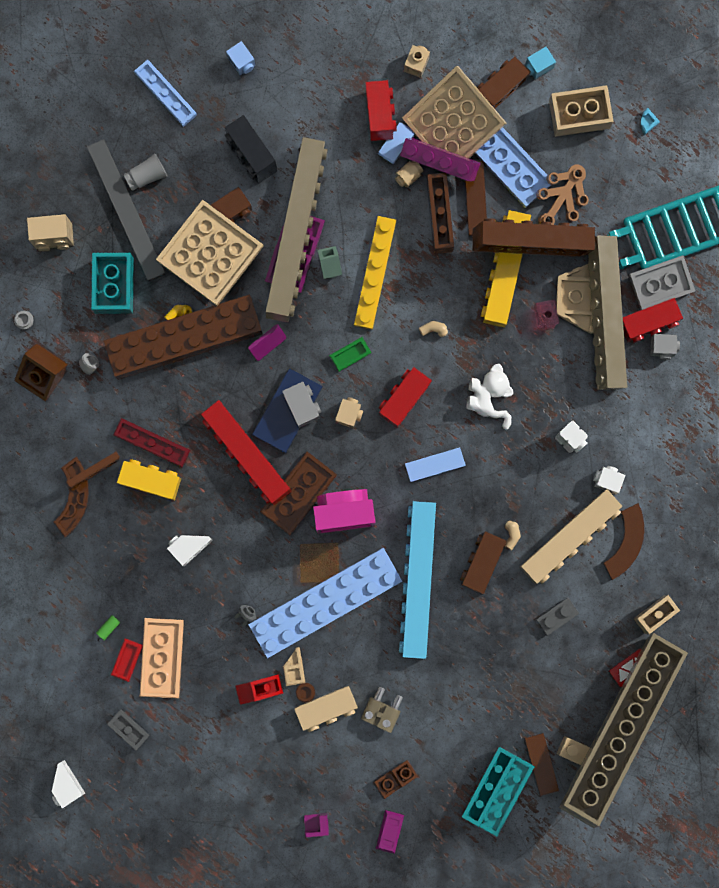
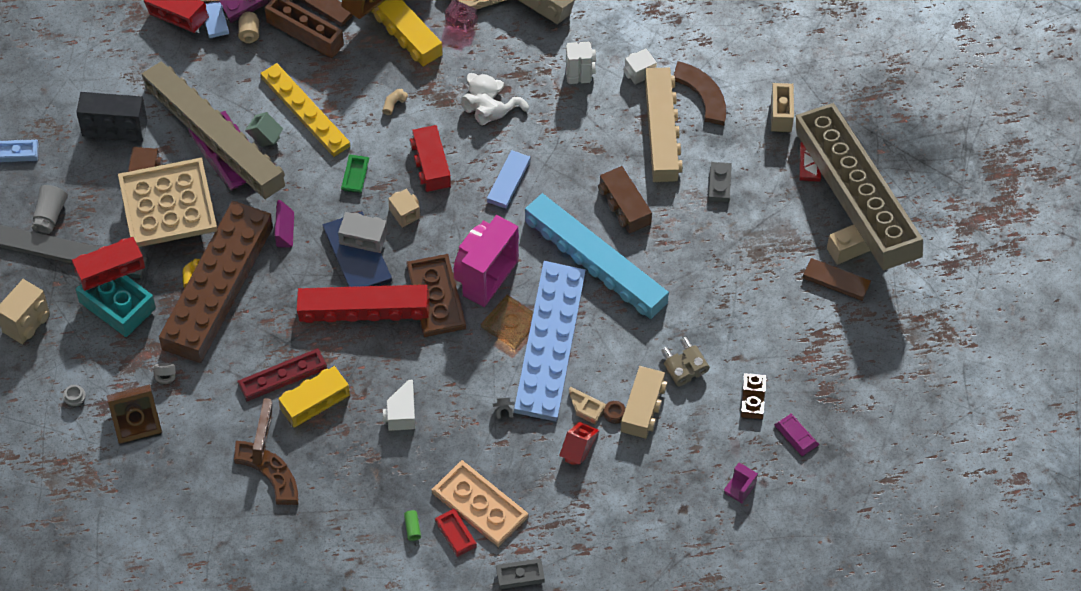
camera: 50 degrees left, 25 degrees down
light blue brick [226,41,255,75] -> none
teal brick [462,747,535,837] -> none
tan arm [505,521,521,551] -> none
none -> red brick [72,237,145,291]

